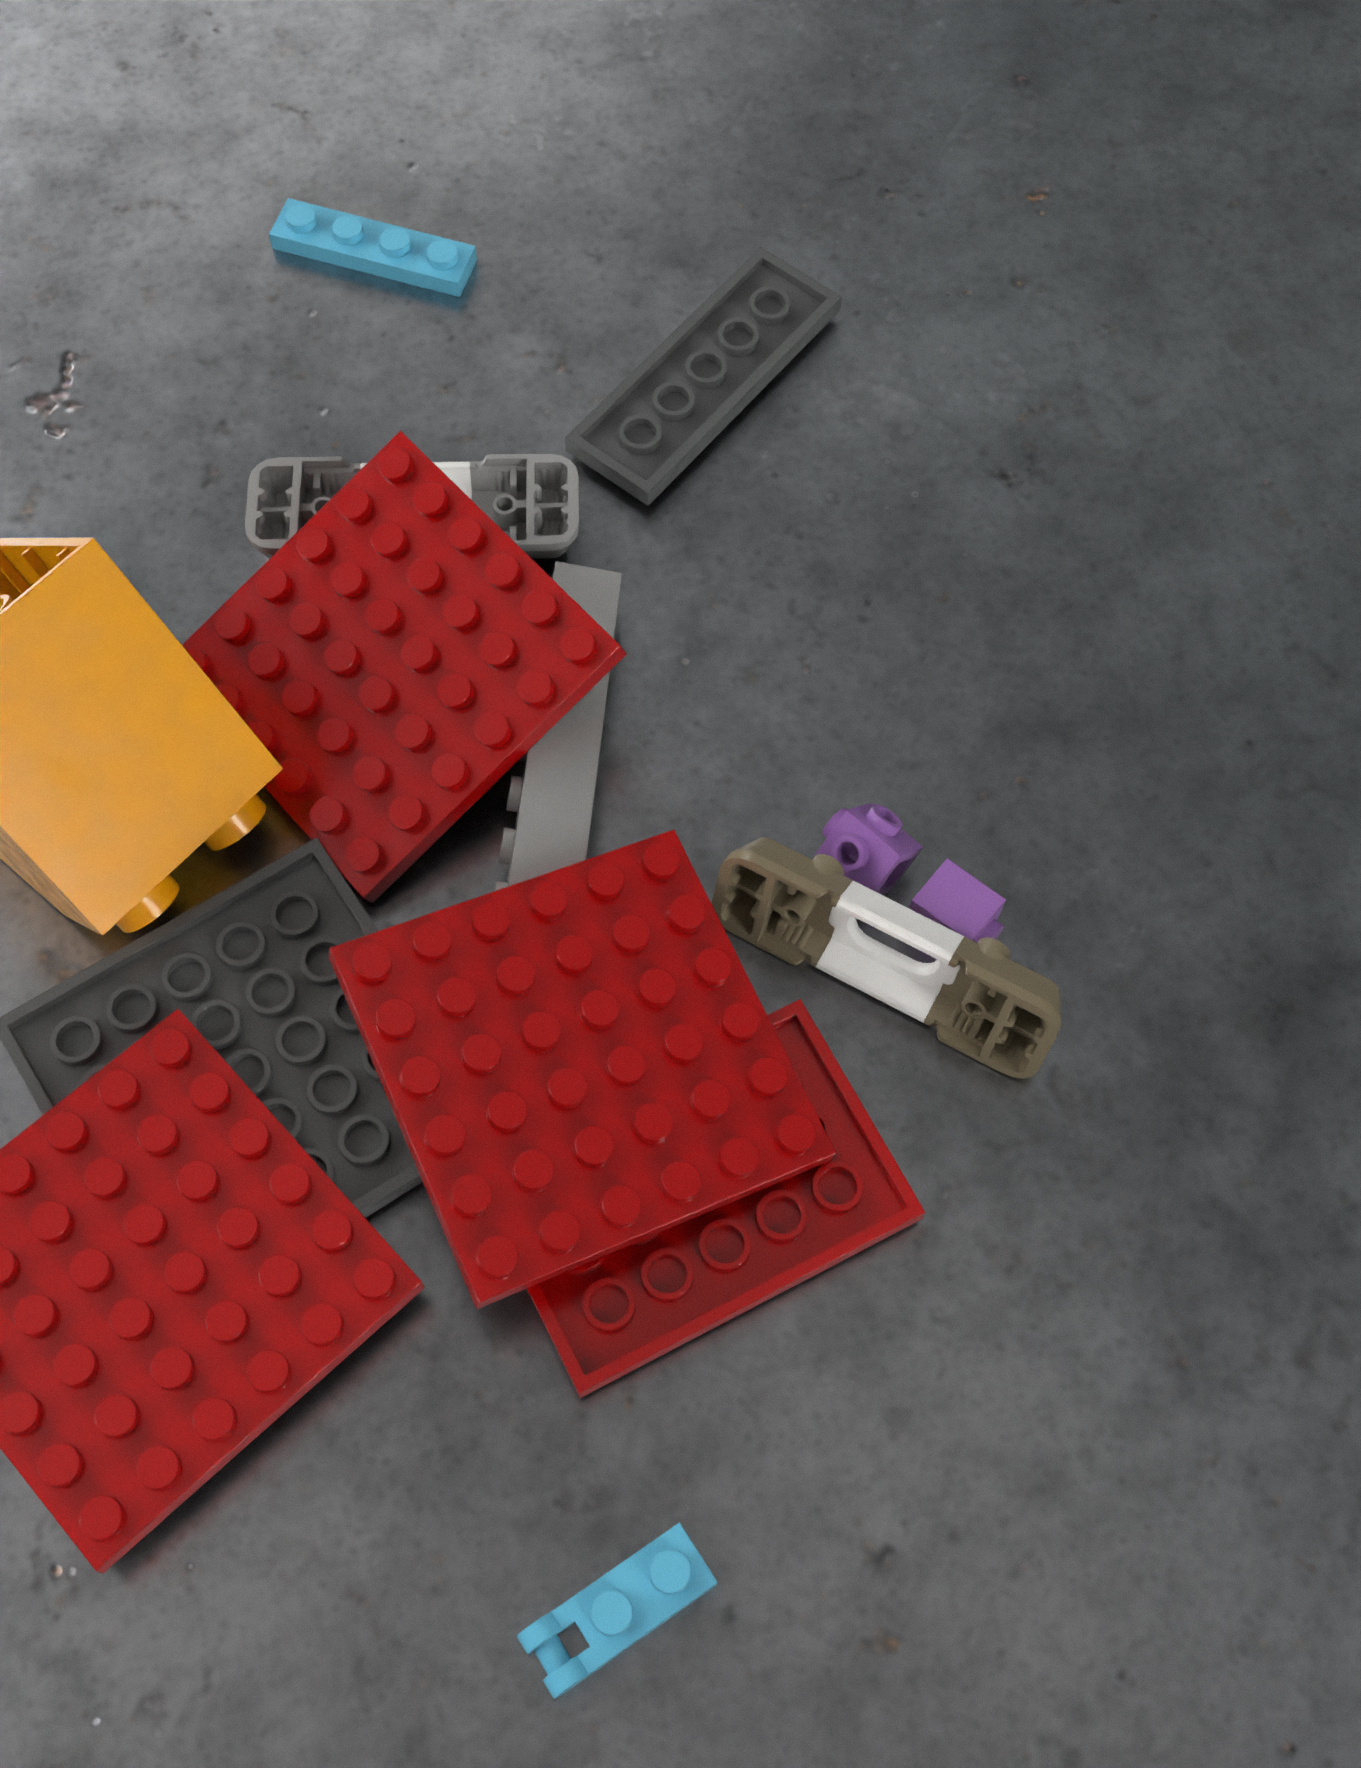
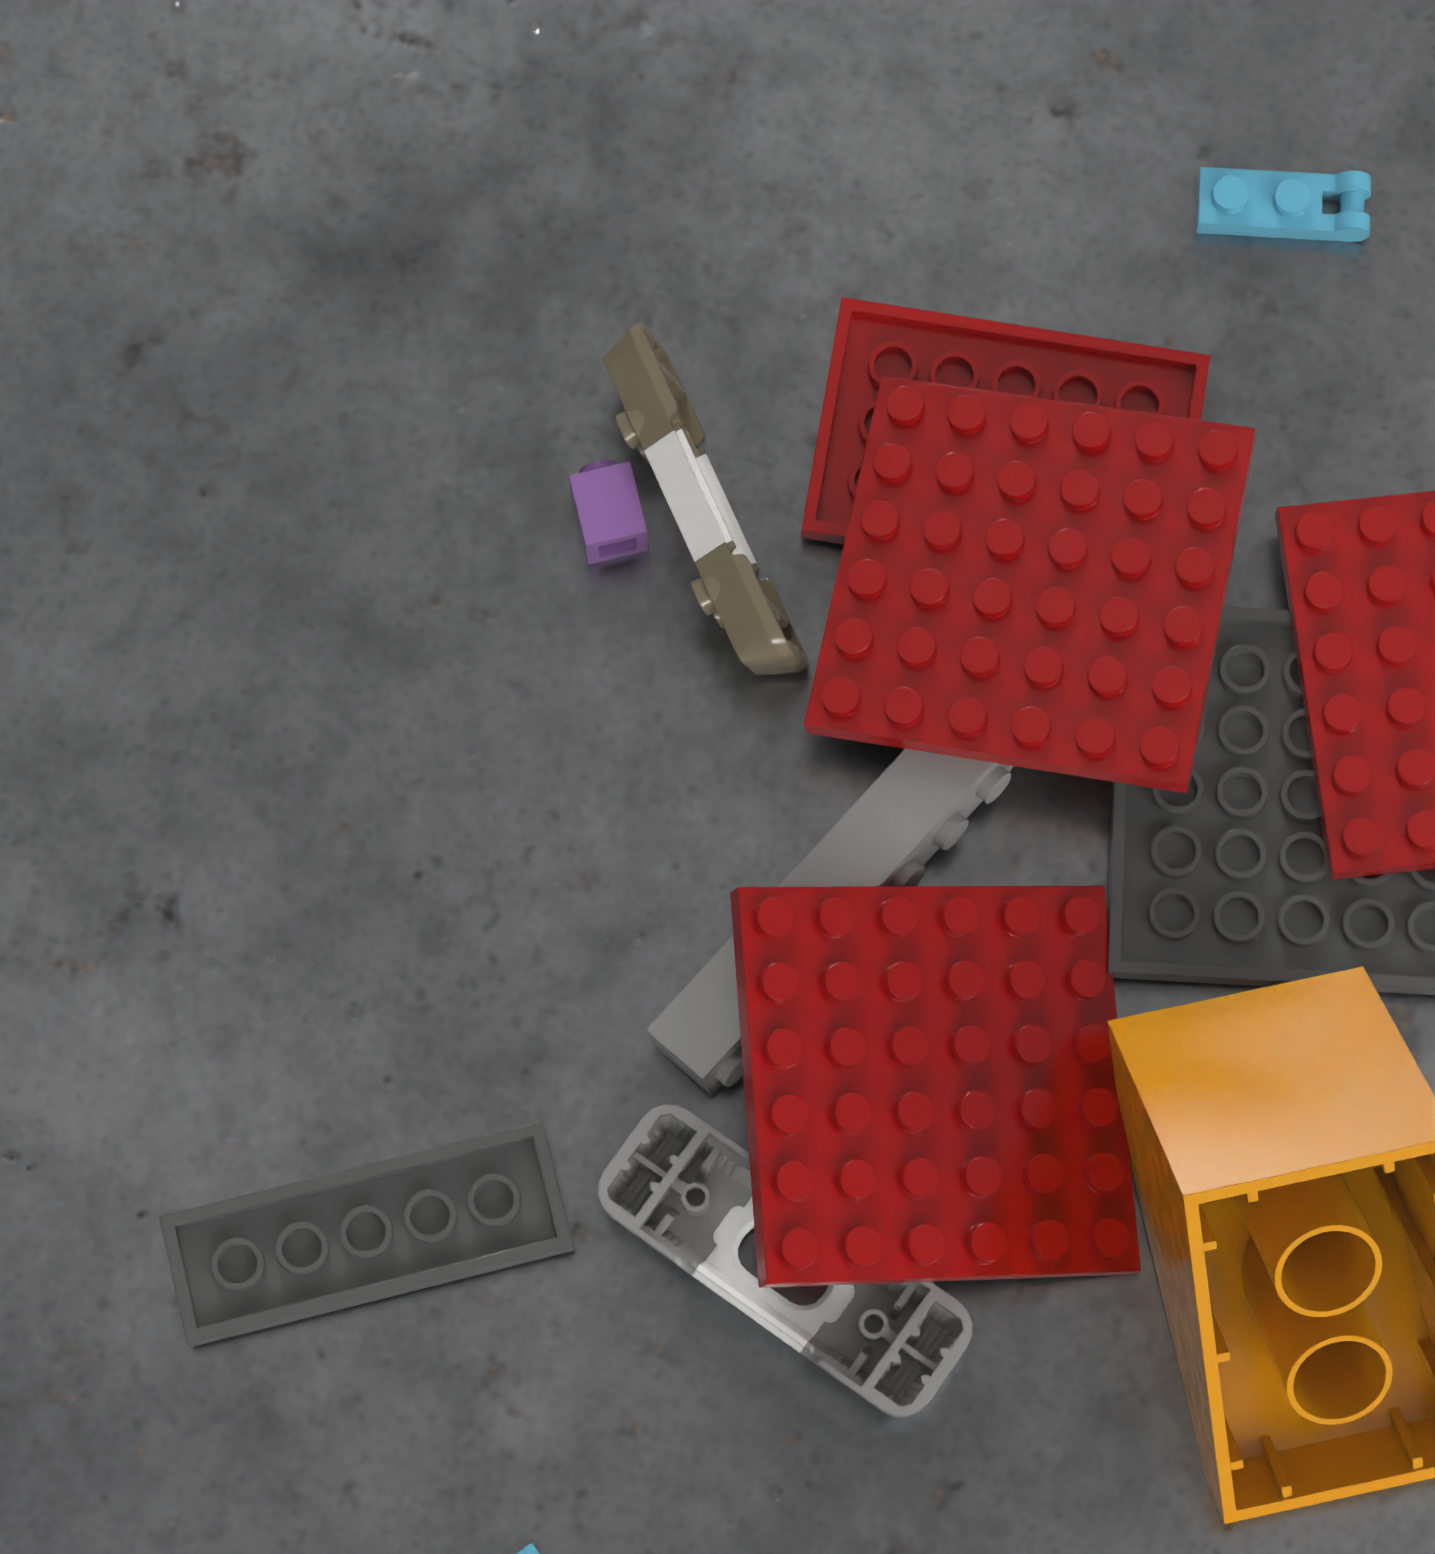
camera: 140 degrees left, 10 degrees up
medium lavender brick [814,803,923,895] -> none

